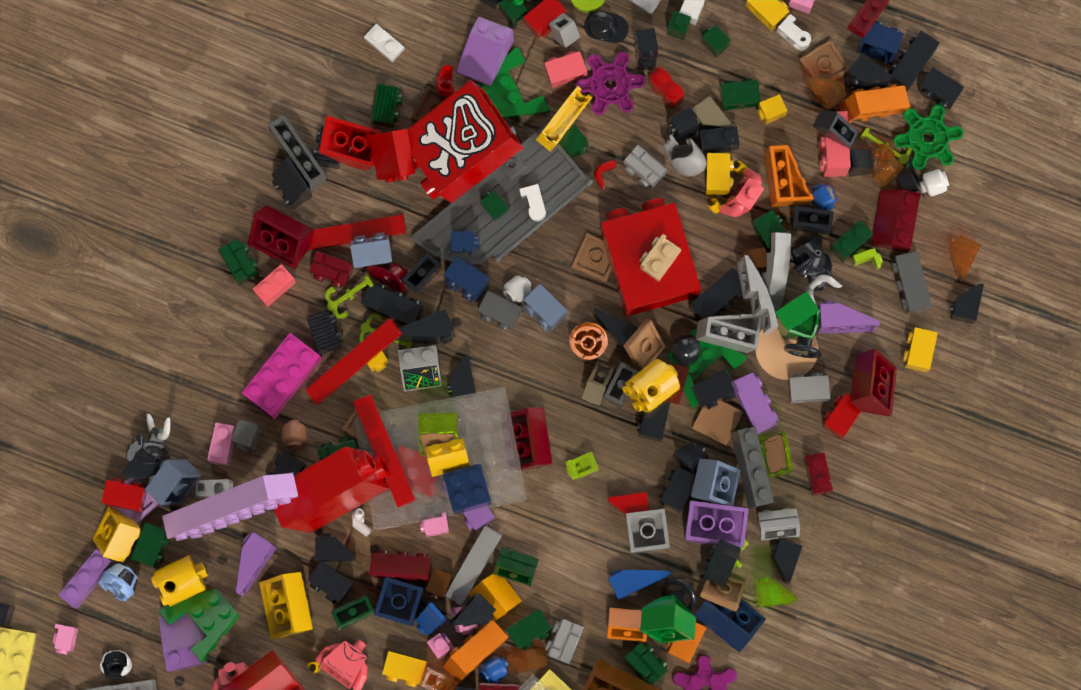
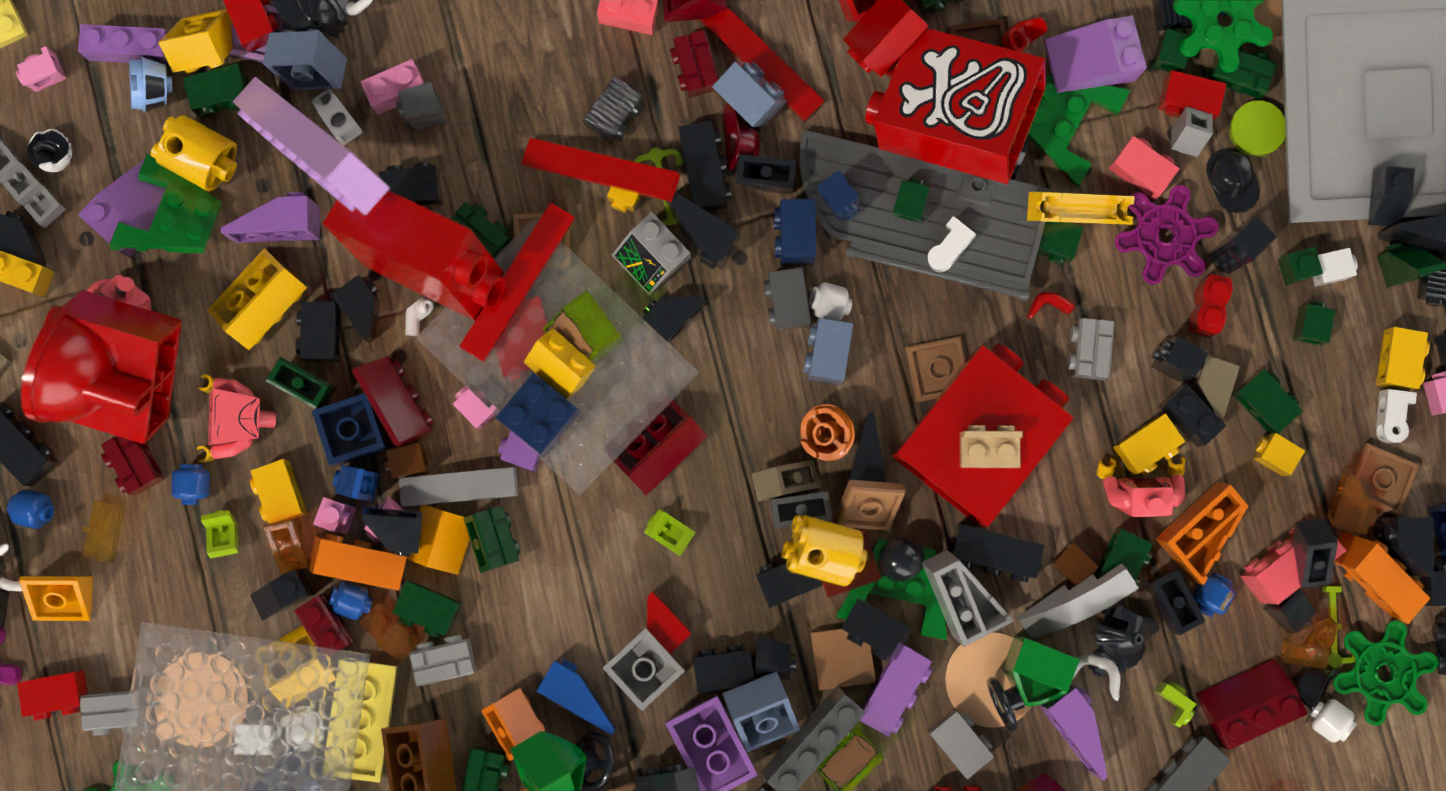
camera: 50 degrees right, 5 degrees up
dark pink brick [242,333,322,419] -> none
nougat head [281,420,307,450] -> none
lime piece [325,274,374,319] -> none
light grey helmet [663,135,707,177] -> none
light grey slope [737,255,778,334] -> none
dark green brick [830,220,873,263] -> none

